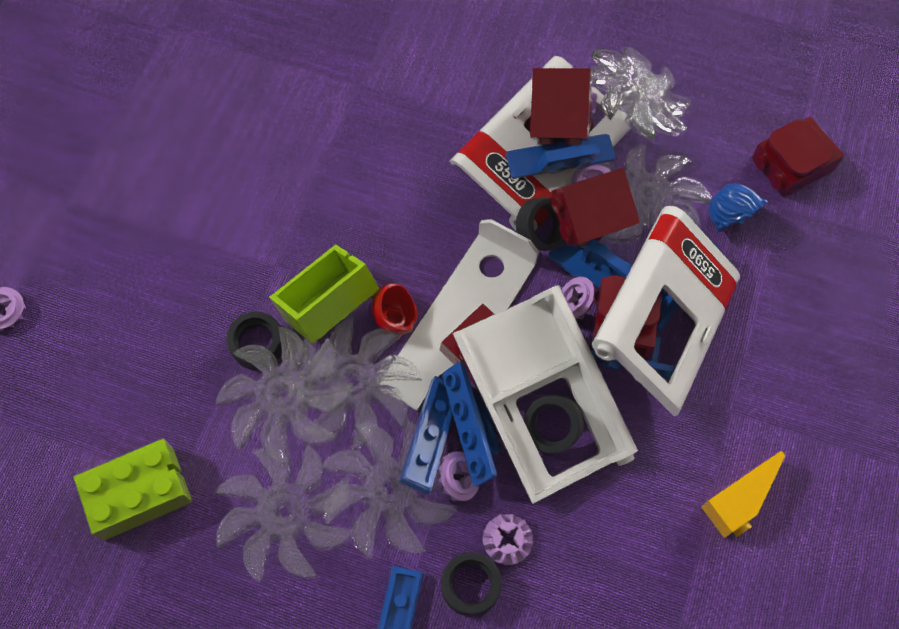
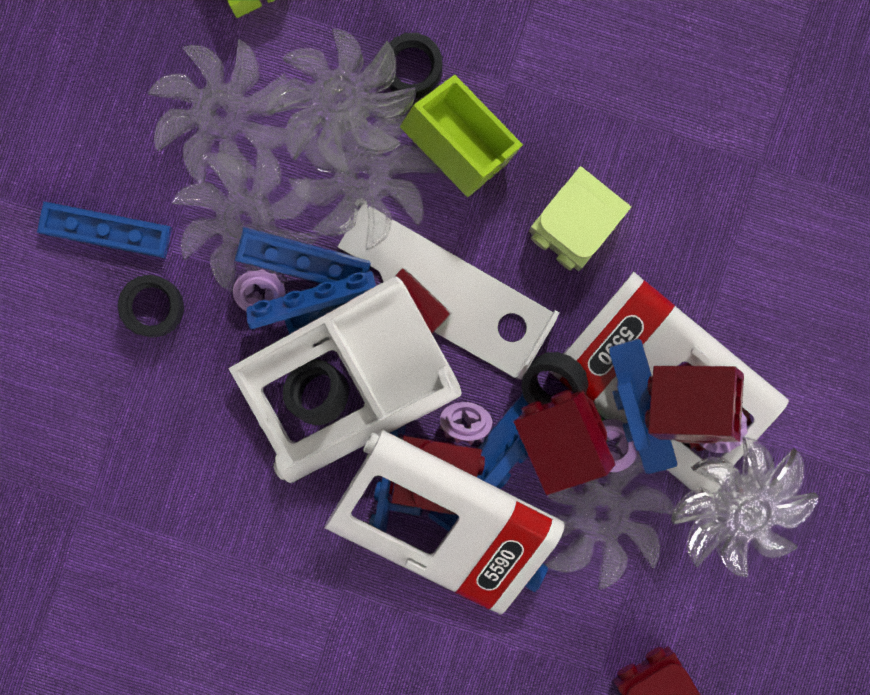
camera: 90 degrees right, 20 degrees up
red hair [370,283,418,336] -> none
lavender gear [483,514,533,565] -> none
yellow slope [701,451,785,538] -> none
blue hair [709,184,767,233] -> none
none -> yellowish green brick [529,166,631,271]

